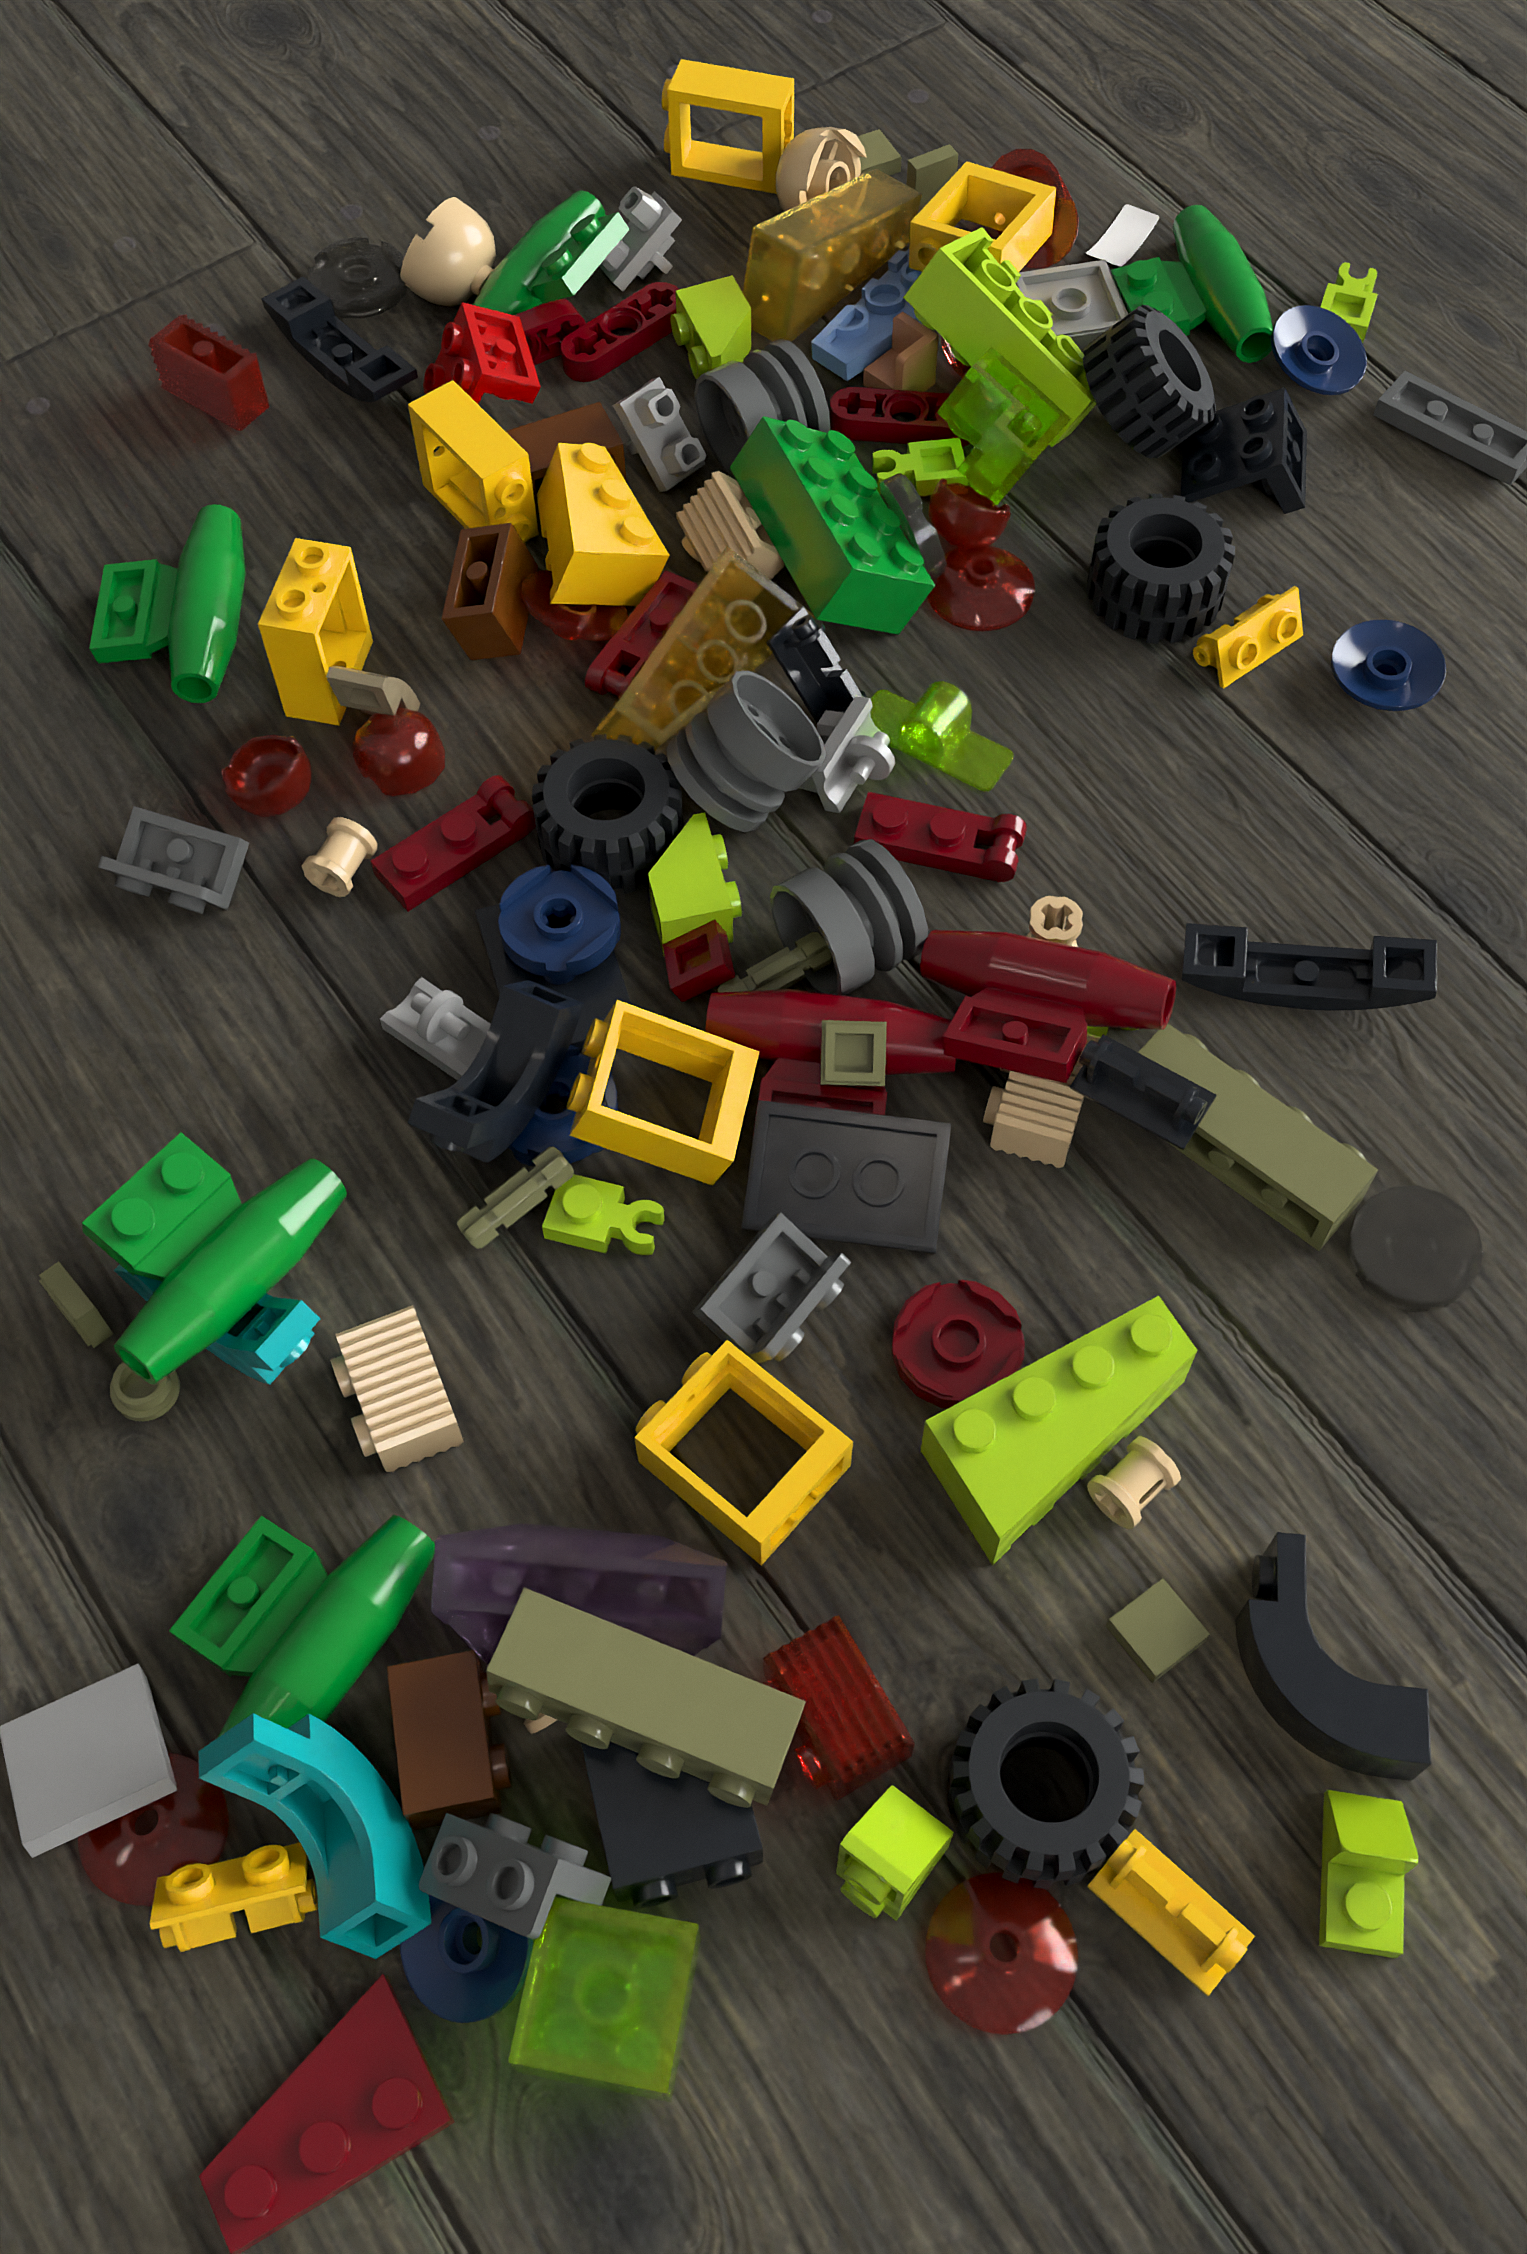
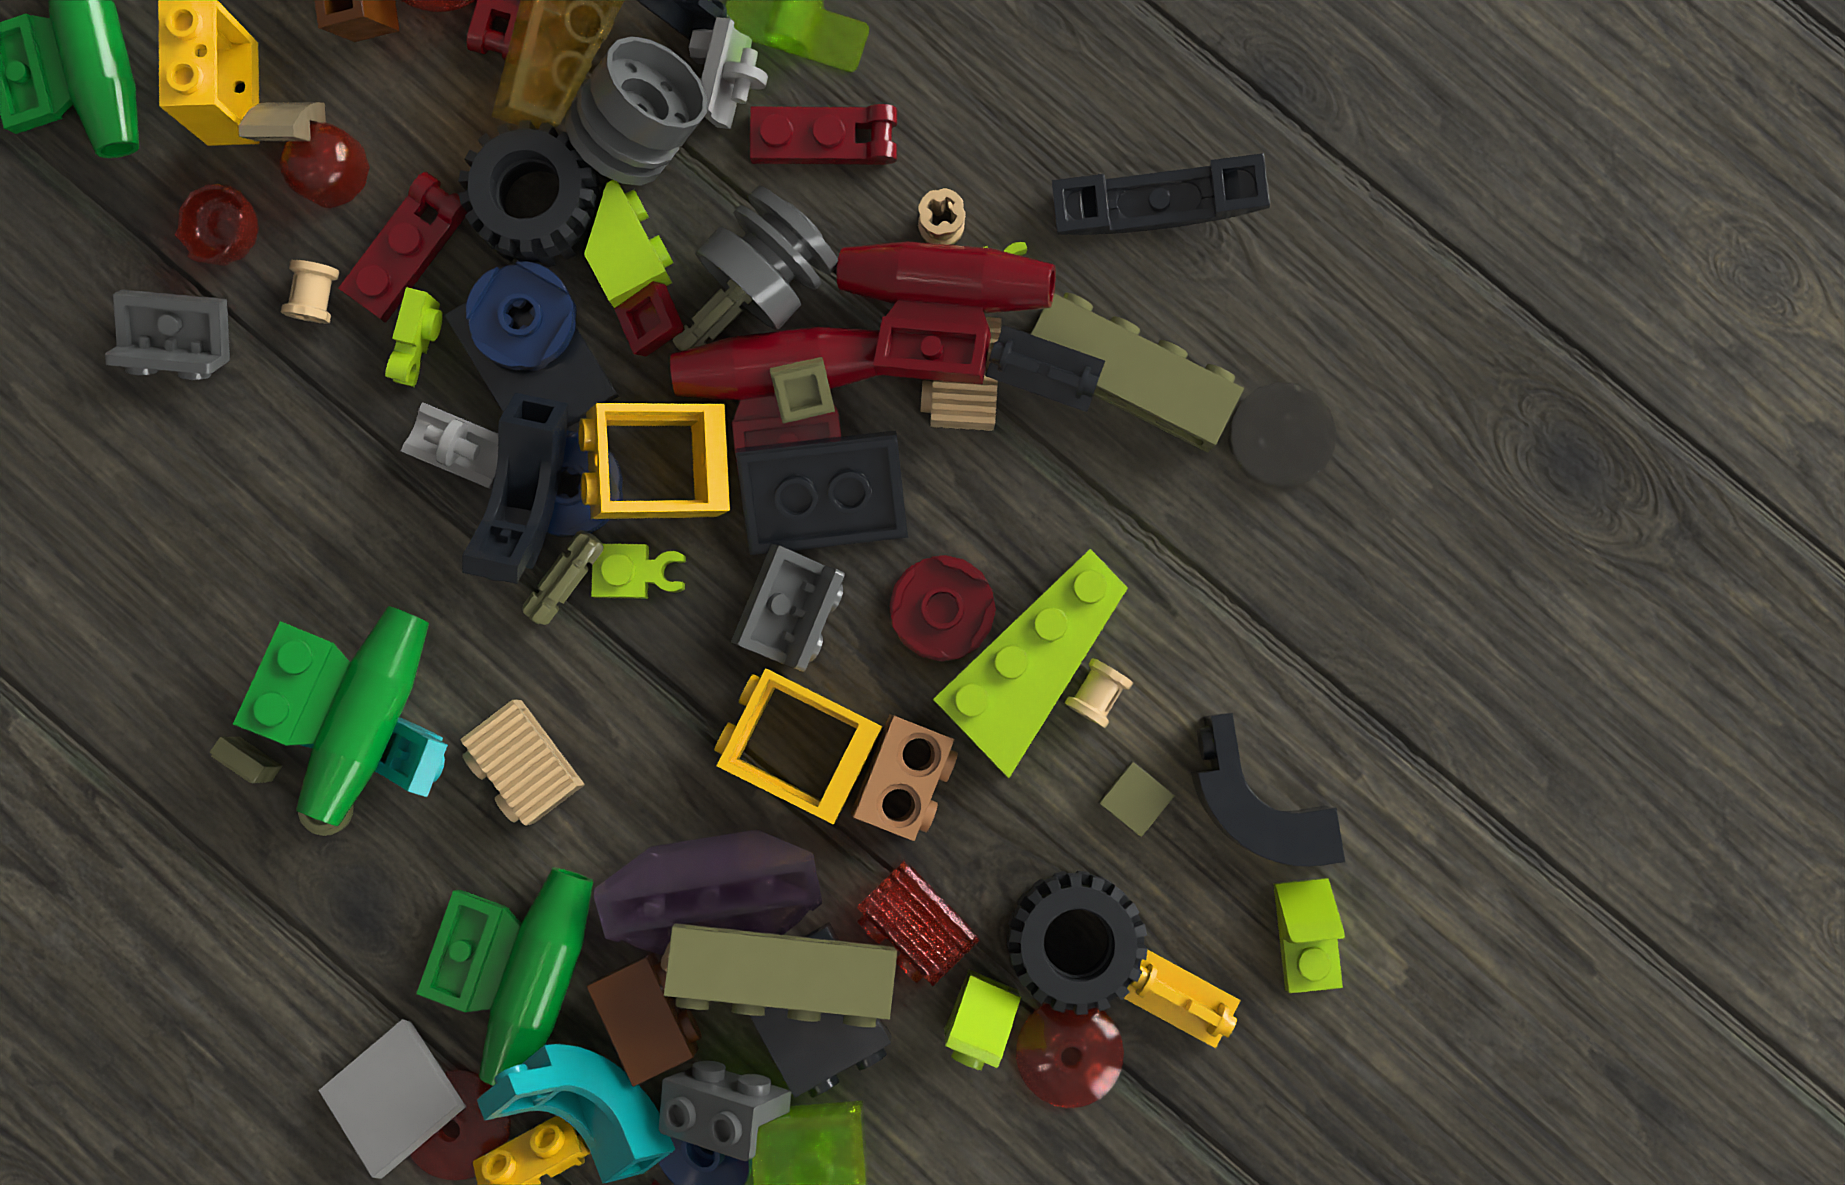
camera: 15 degrees left, 25 degrees up
none -> lime plate [385,287,443,387]
none -> medium nougat brick [851,714,958,841]

